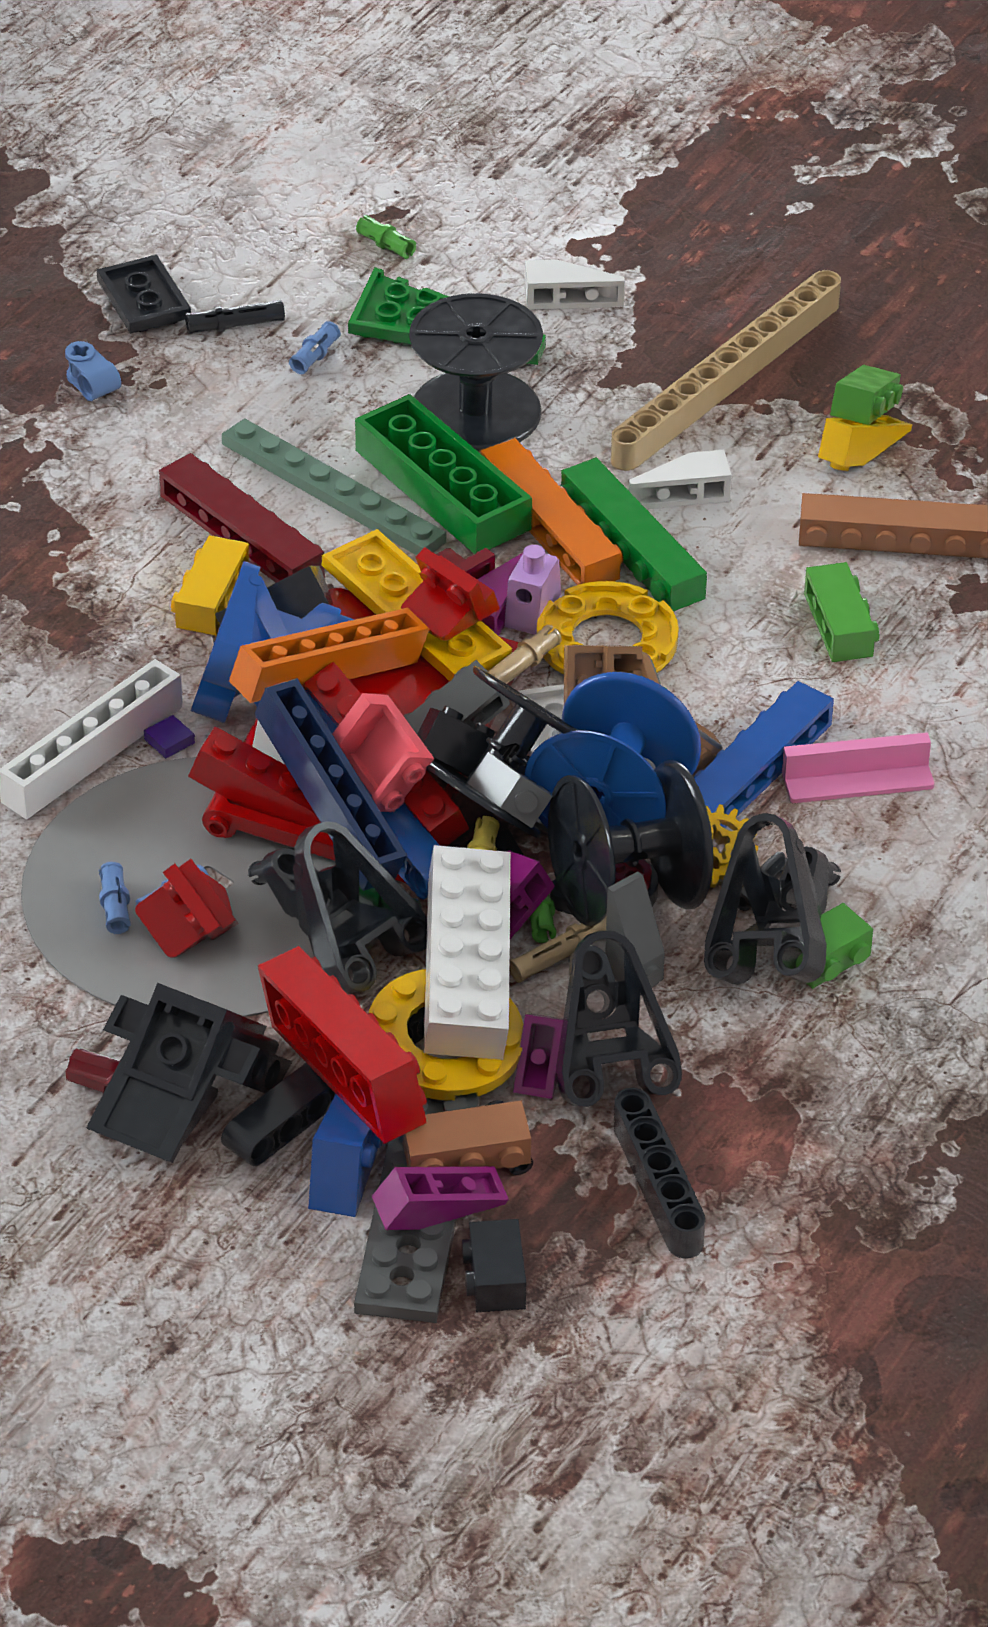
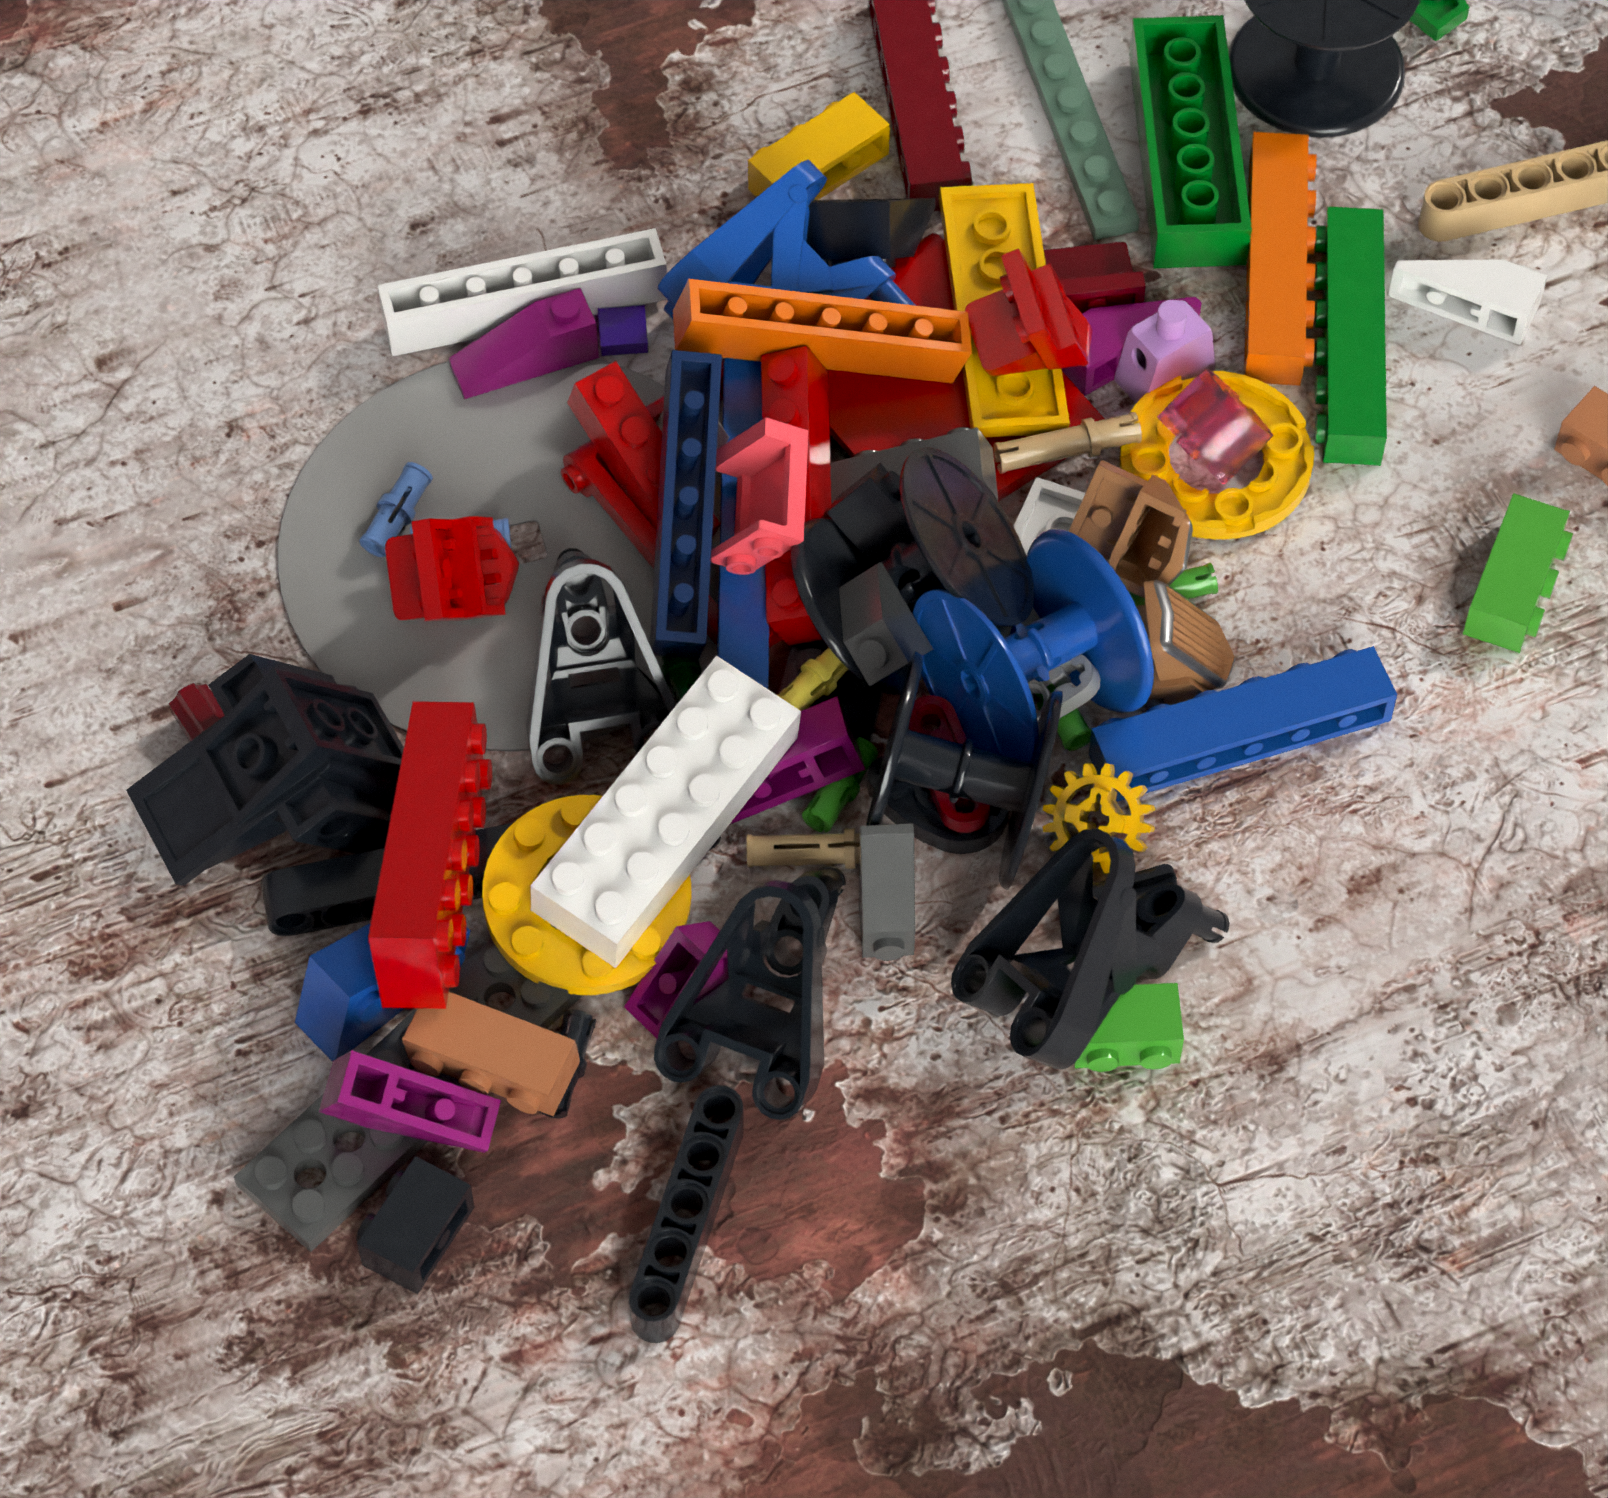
camera: 35 degrees right, 15 degrees up
bright pink panel [782,732,934,803] -> none
none -> magenta slope [449,288,599,399]
none -> clear pink brick [1157,369,1274,485]

